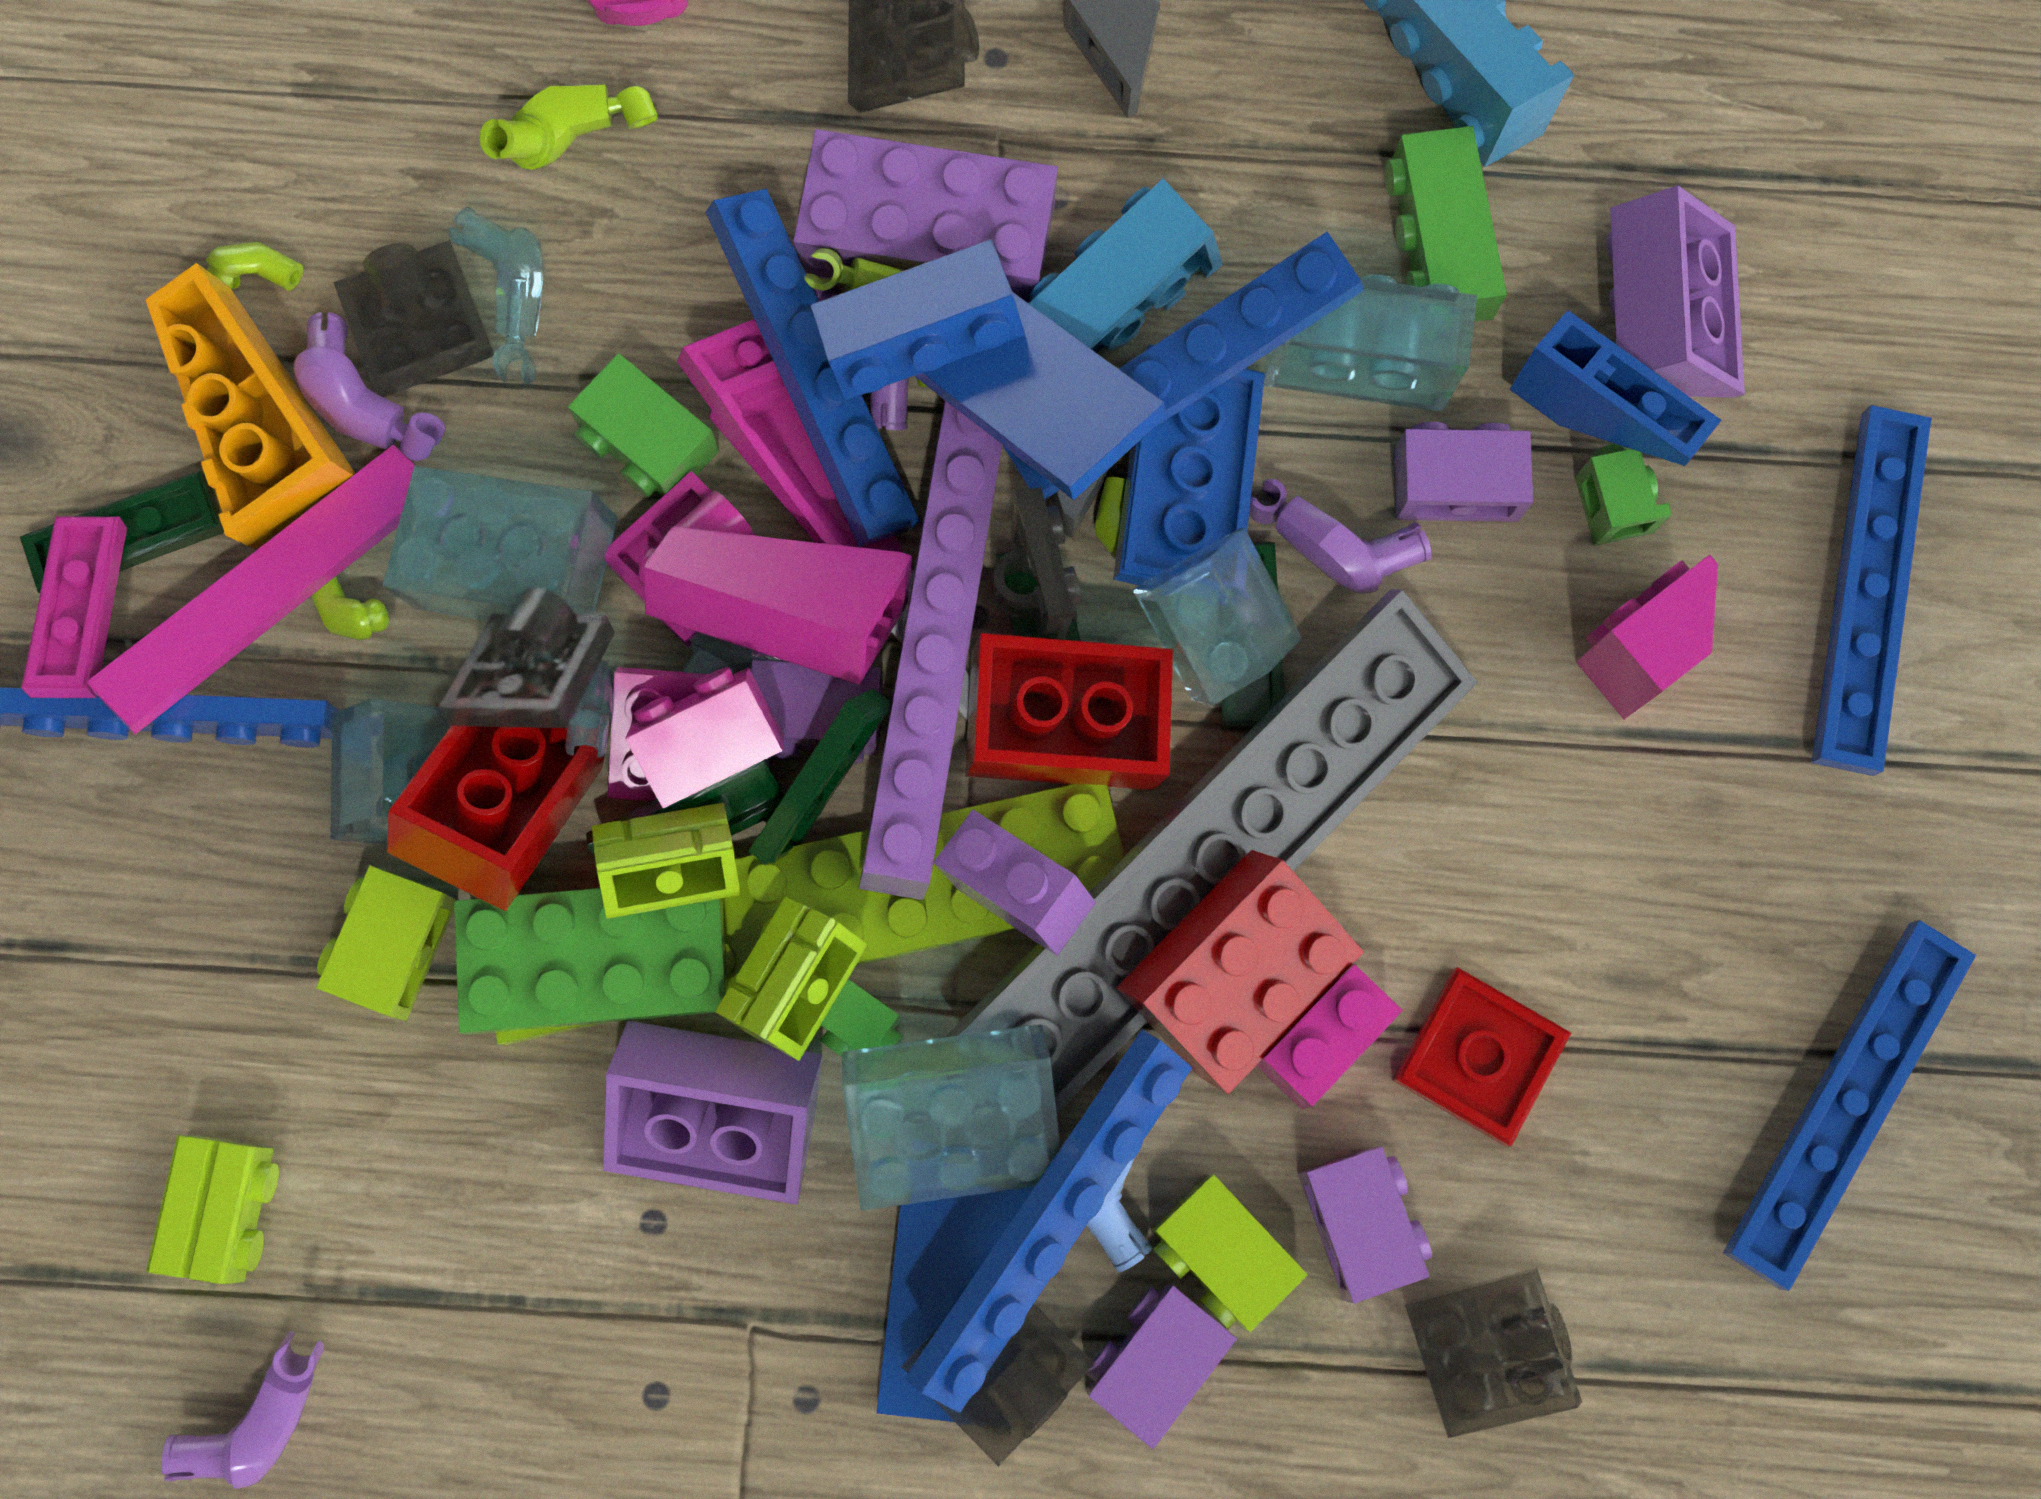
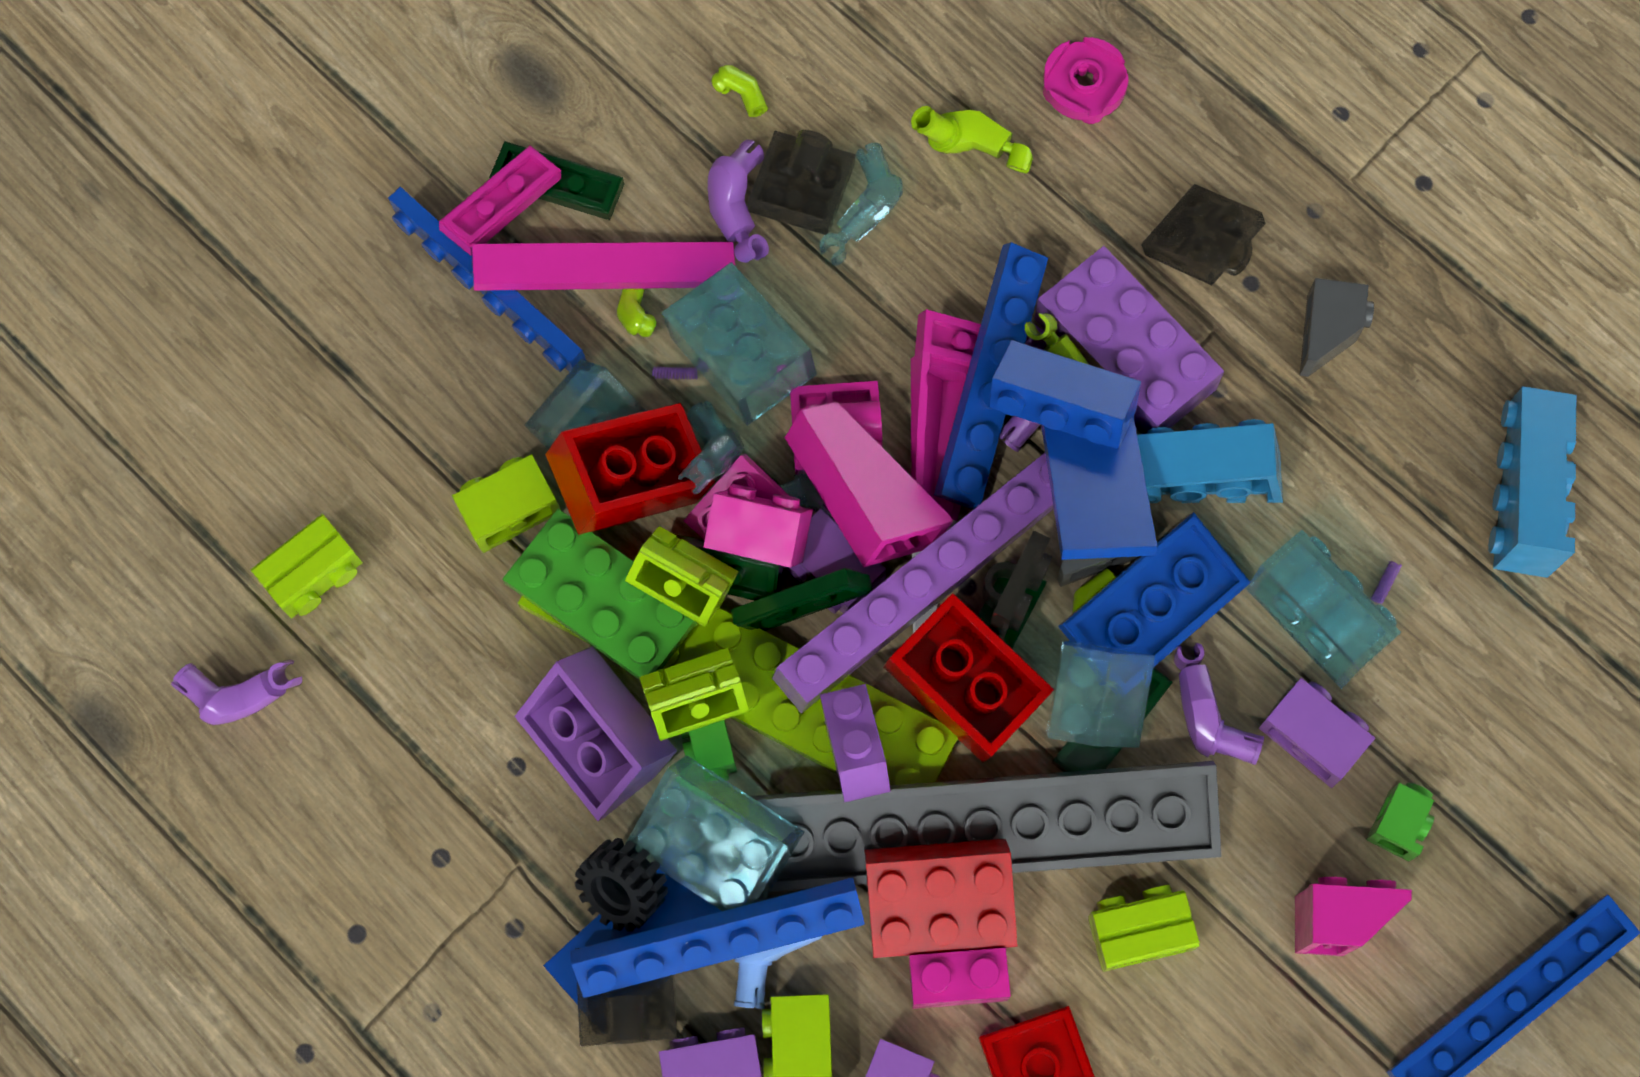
camera: 50 degrees right, 5 degrees down
light orange wedge [145,263,356,550] -> none
clear smoke plate [439,587,615,728] -> none
bright green brick [568,353,719,498] -> none
blue plate [1003,231,1364,502] -> none
bright green brick [1385,126,1507,328] -> none
blue slope [1509,310,1722,466] -> none
medium lavender slope [1607,185,1745,398] -> none
none -> black tyre [575,838,668,932]
none -> medium lavender leg [652,366,698,380]
none -> lime brick [1088,885,1200,972]
none -> medium lavender leg [1371,561,1402,604]

